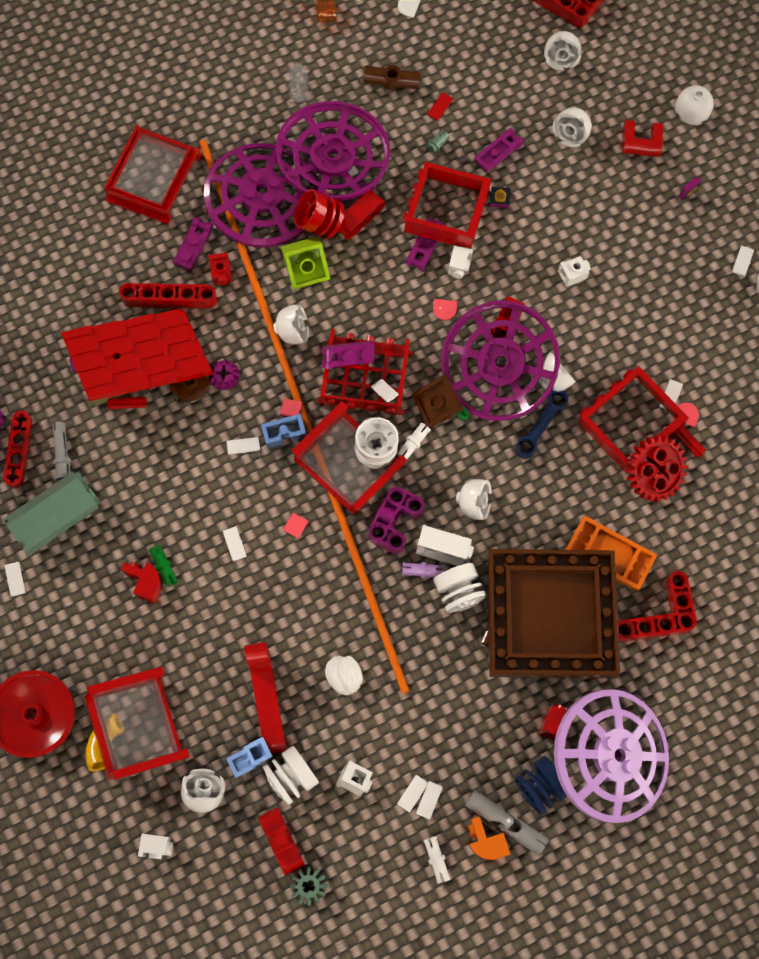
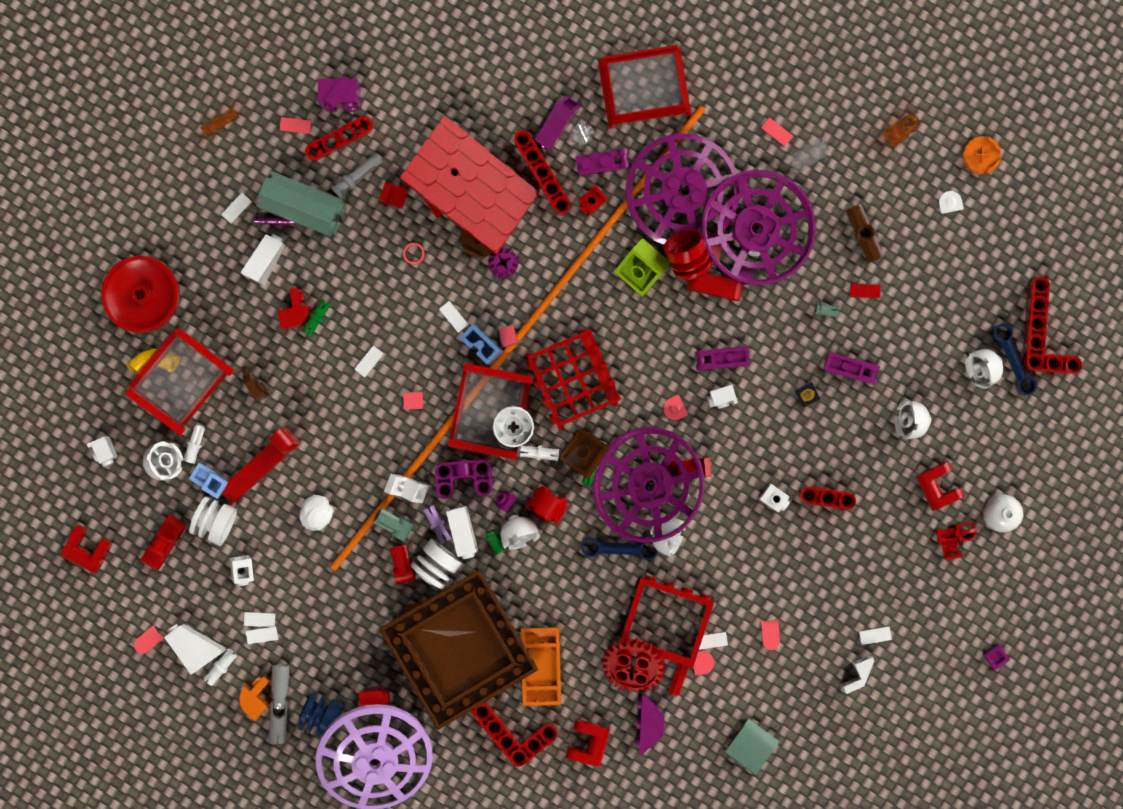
camera: 60 degrees right, 15 degrees up
white cylinder [274,304,309,345] -> none
sand green gear [290,867,328,906] -> none
magenta plate [322,341,375,369] -> none
white window [371,379,399,403] -> none
red window [402,162,492,249] -> none
magenta tile [679,177,702,201] -> none
none -> red connector [61,524,113,574]
none -> coral piece [134,625,164,654]
none -> white slope [164,624,226,675]
none -> white axle [183,425,205,464]
none -> white slope [241,234,286,285]
none -> reddish brown wing [241,366,268,401]
none -> magenta wheel [254,217,295,225]
none -> sand green piece [373,508,414,542]
none -> red panel [379,182,409,209]
none -> white slope [384,474,429,503]
none -> red piece [390,544,416,585]
none -> coral piece [403,243,425,265]
none -> green pin [485,529,507,555]
none -> magenta plate [496,490,518,513]
none -> red brick [524,486,569,527]
none -> magenta slope [535,95,582,150]
none -> red connector [565,719,610,767]
none -> clear gear [570,122,594,146]
none -> magenta slope [635,693,664,754]
none -> coral window [761,117,793,147]
none -> coral piece [761,619,780,650]
none -> red beam [798,486,856,509]
none -> red piece [935,521,977,560]
none -> dark blue piece [991,323,1037,395]

